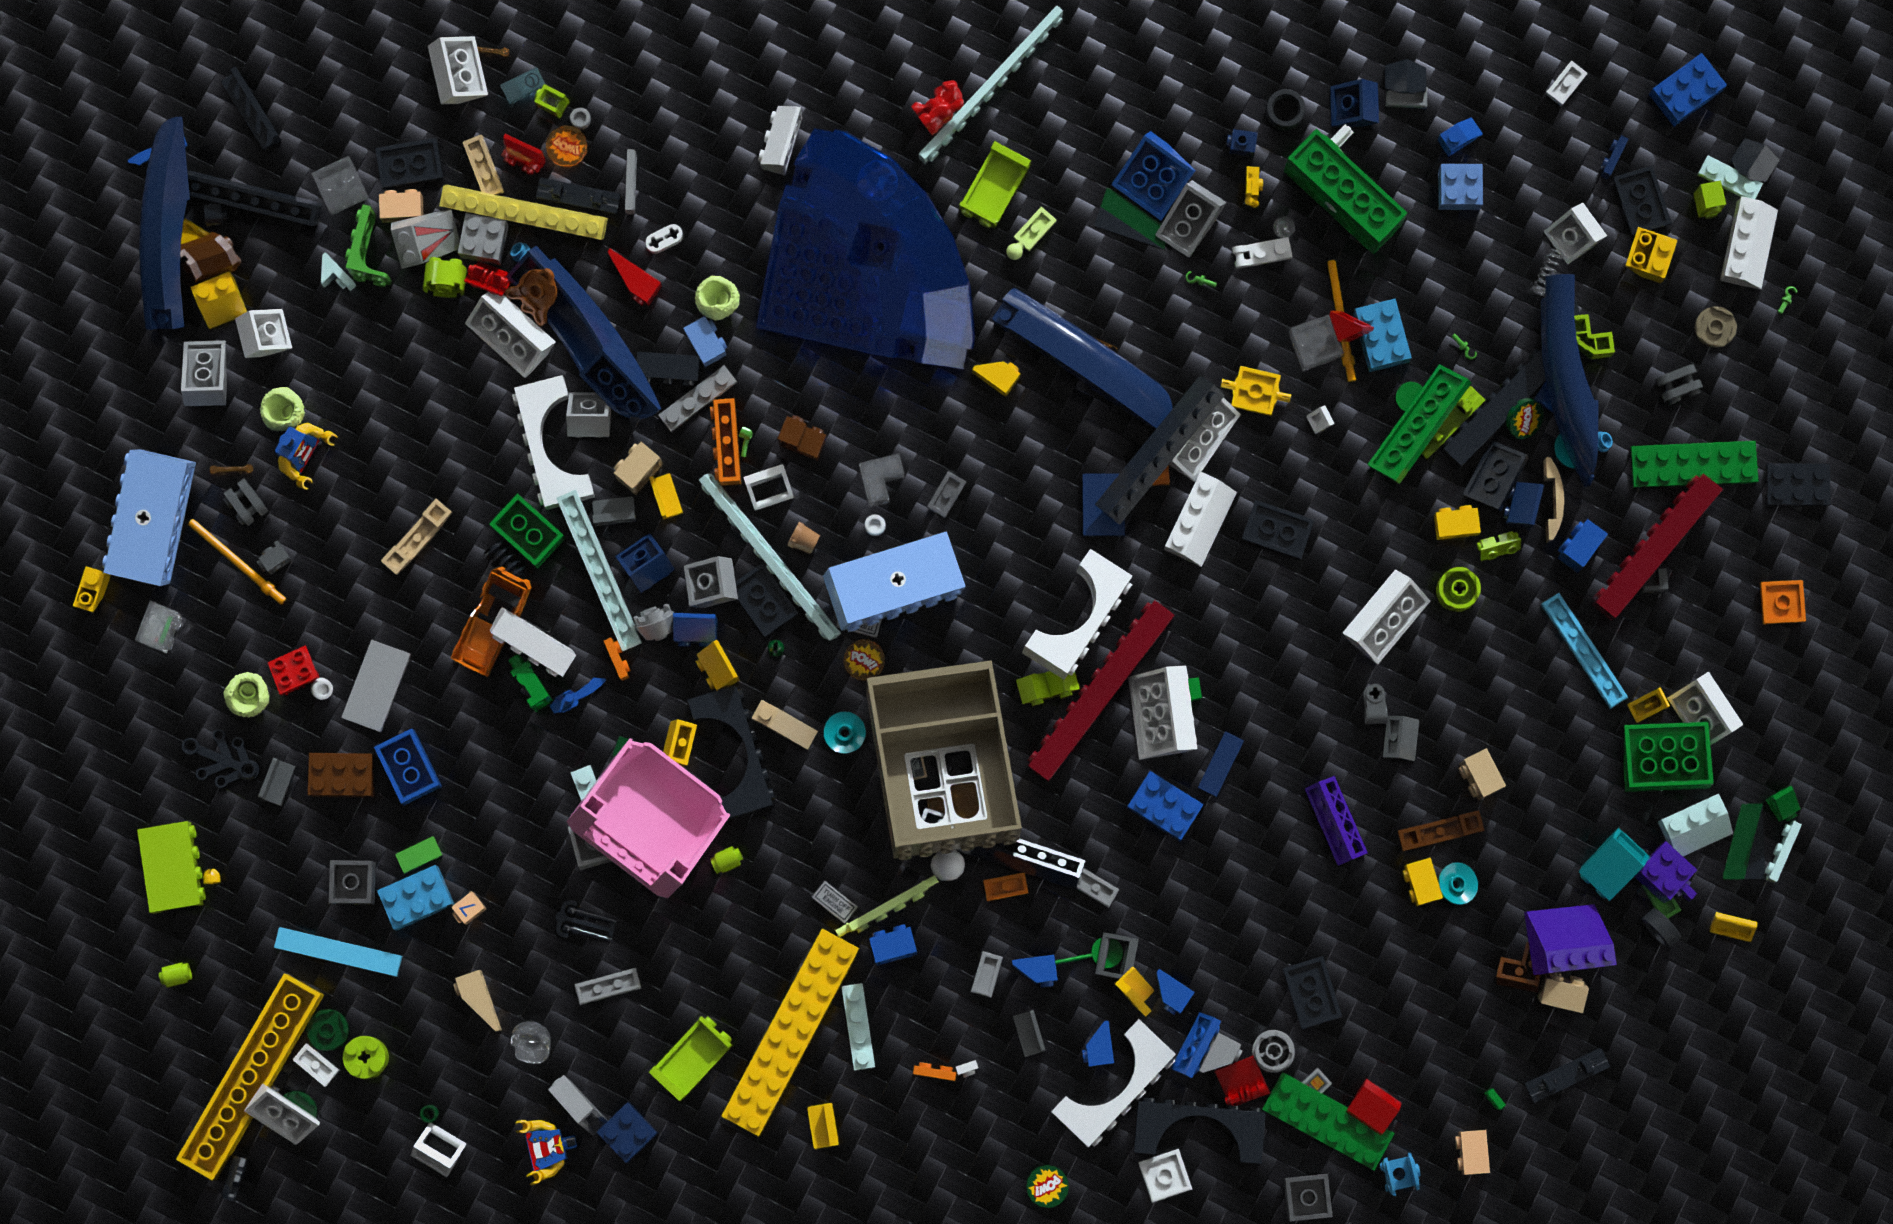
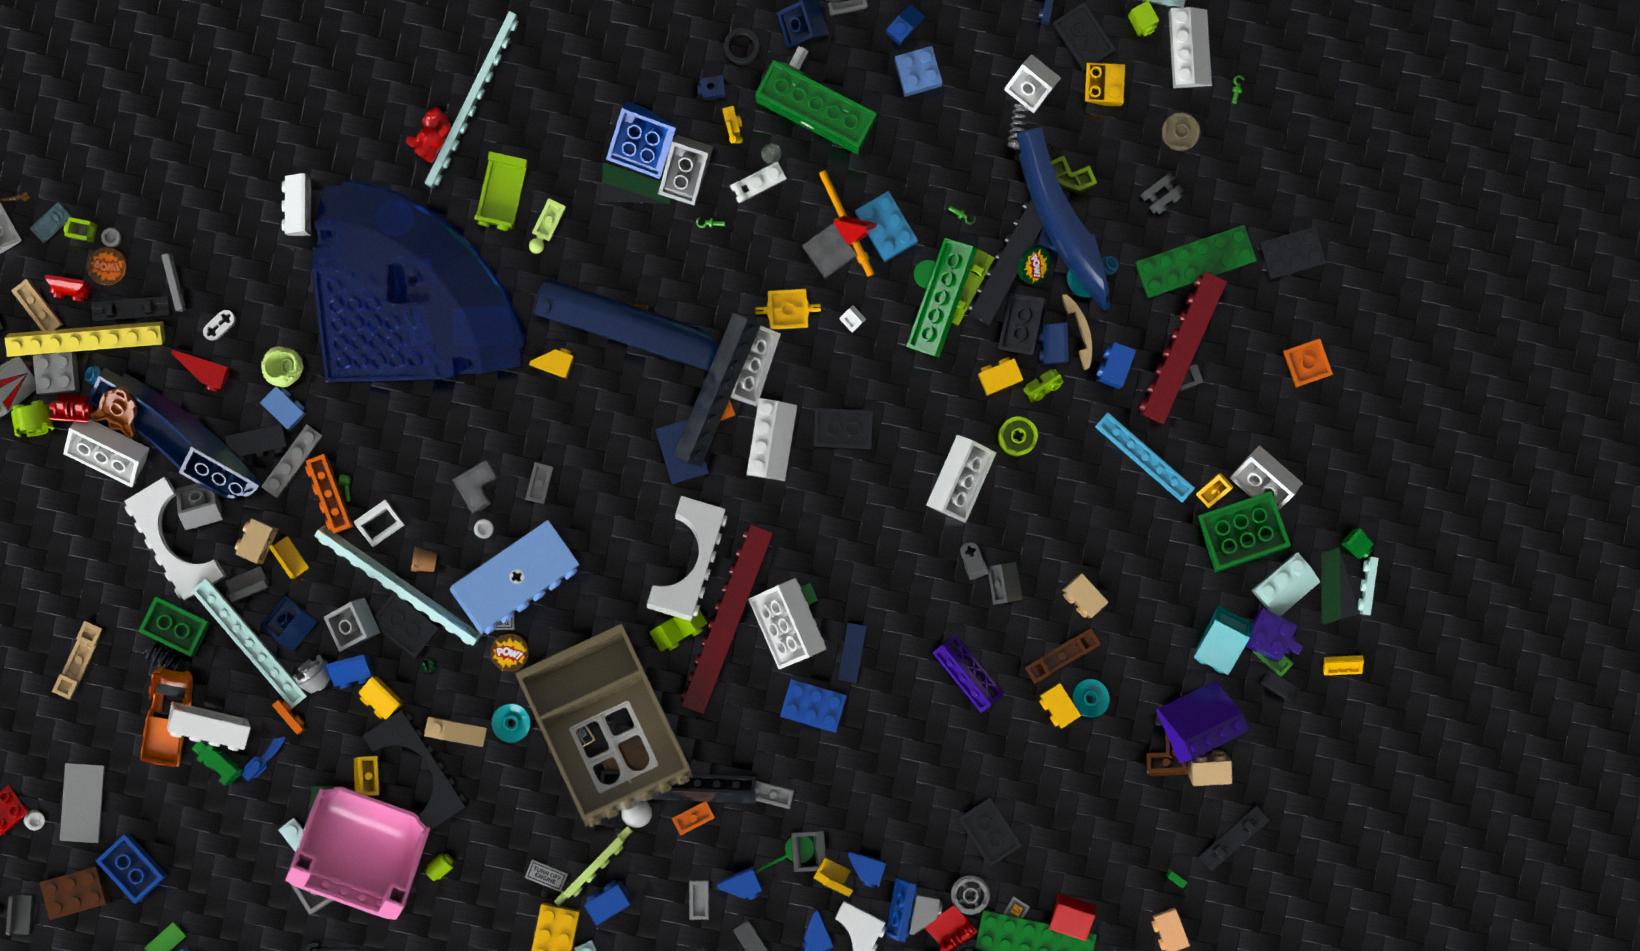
camera: 20 degrees left, 5 degrees up
reddish brown brick [778,415,827,461] -> none

